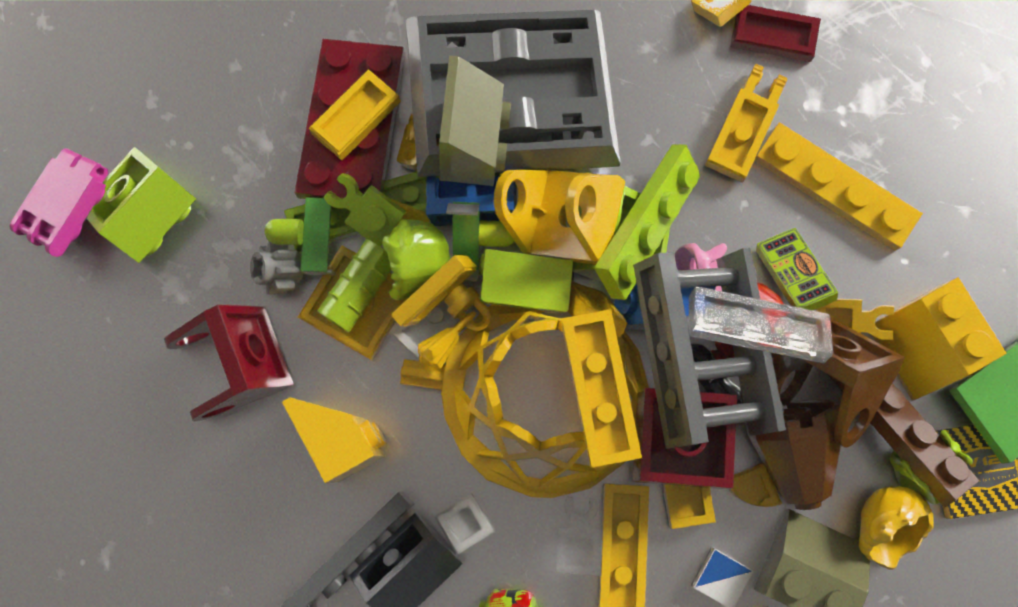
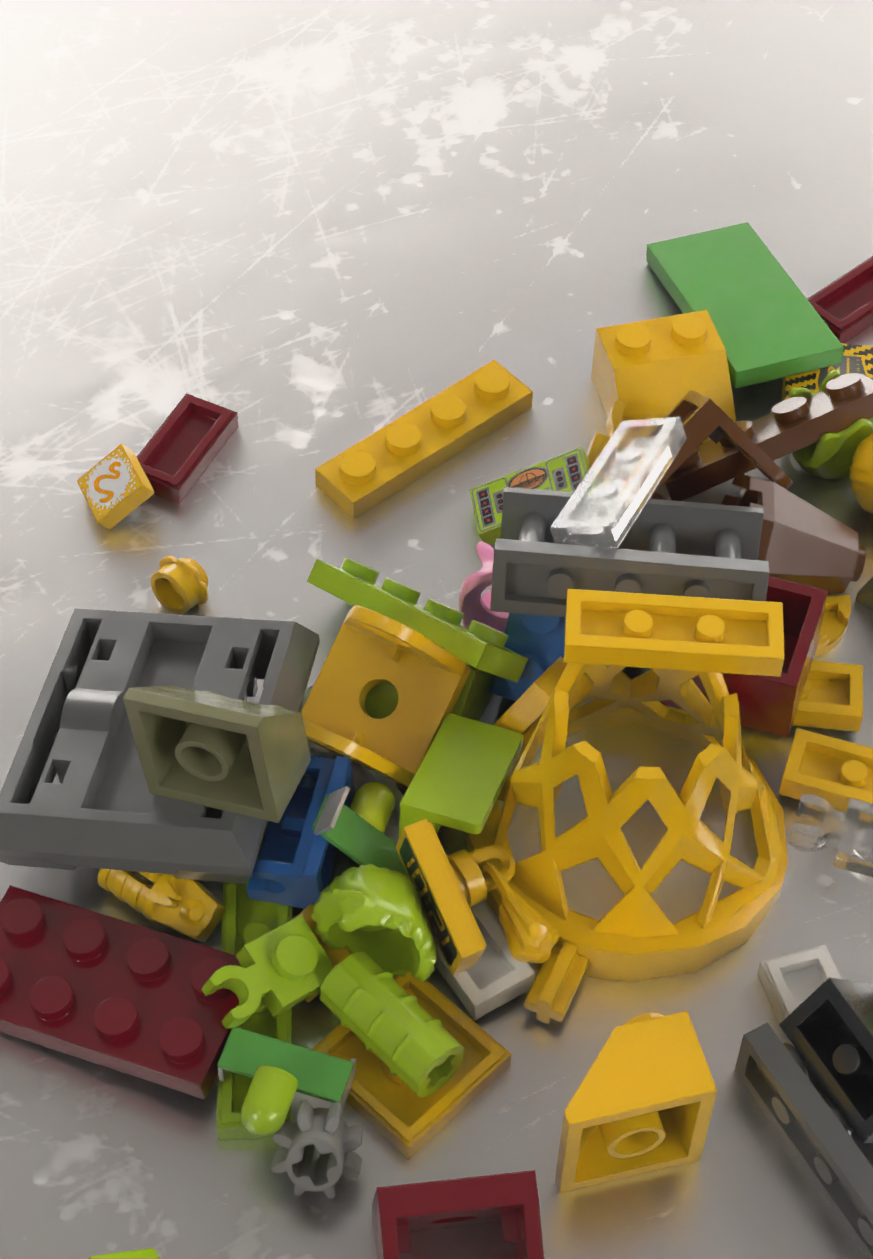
camera: 80 degrees left, 30 degrees down
yellow tile [309,69,401,160] -> none
yellow hinge [704,64,787,183] -> none
none -> yellow plate [151,555,209,615]

